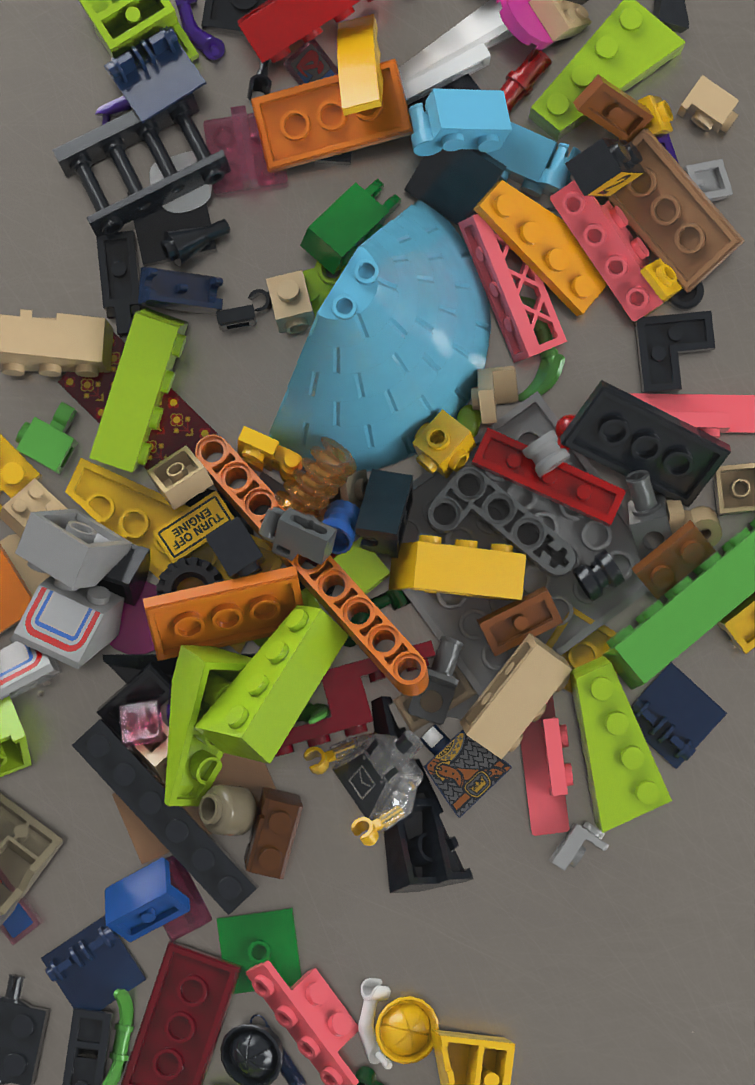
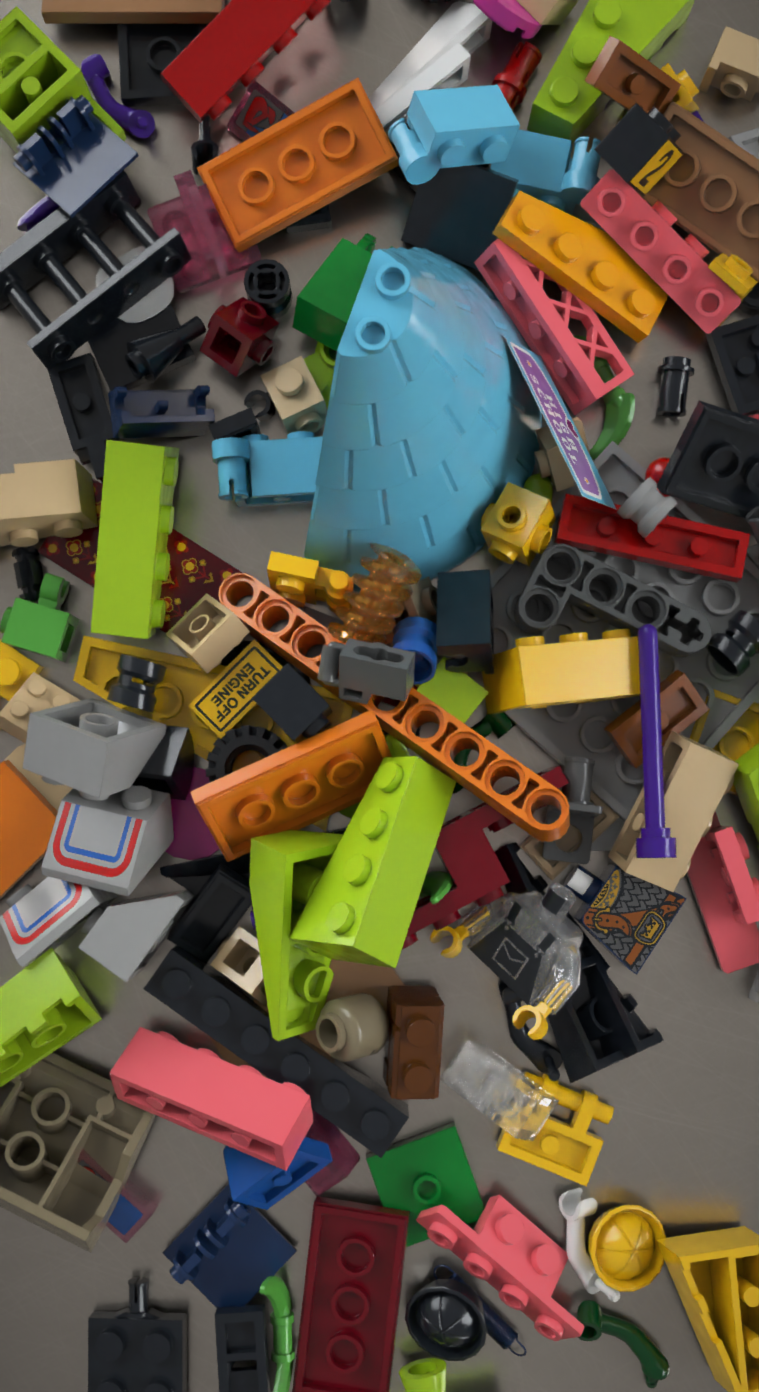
camera: 10 degrees left, 0 degrees up
clear pink tile [119,700,164,747] -> none
yellow slope [337,14,384,116] -> none
none -> black piece [12,546,44,603]
none -> light grey slope [78,890,196,982]
none -> black wheel [107,654,167,713]
none -> coral brick [109,1027,314,1171]
none -> dark red brick [199,297,280,377]
none -> medium azure hinge [212,431,323,507]
none -> black wheel [244,259,293,319]
none -> clear brick [440,1038,559,1141]
none -> yellow plate [496,1071,614,1187]
none -> black piece [498,973,562,1081]
none -> sticker [504,335,617,510]
none -> dark purple piece [636,624,677,858]
none -> black pin [656,356,695,417]

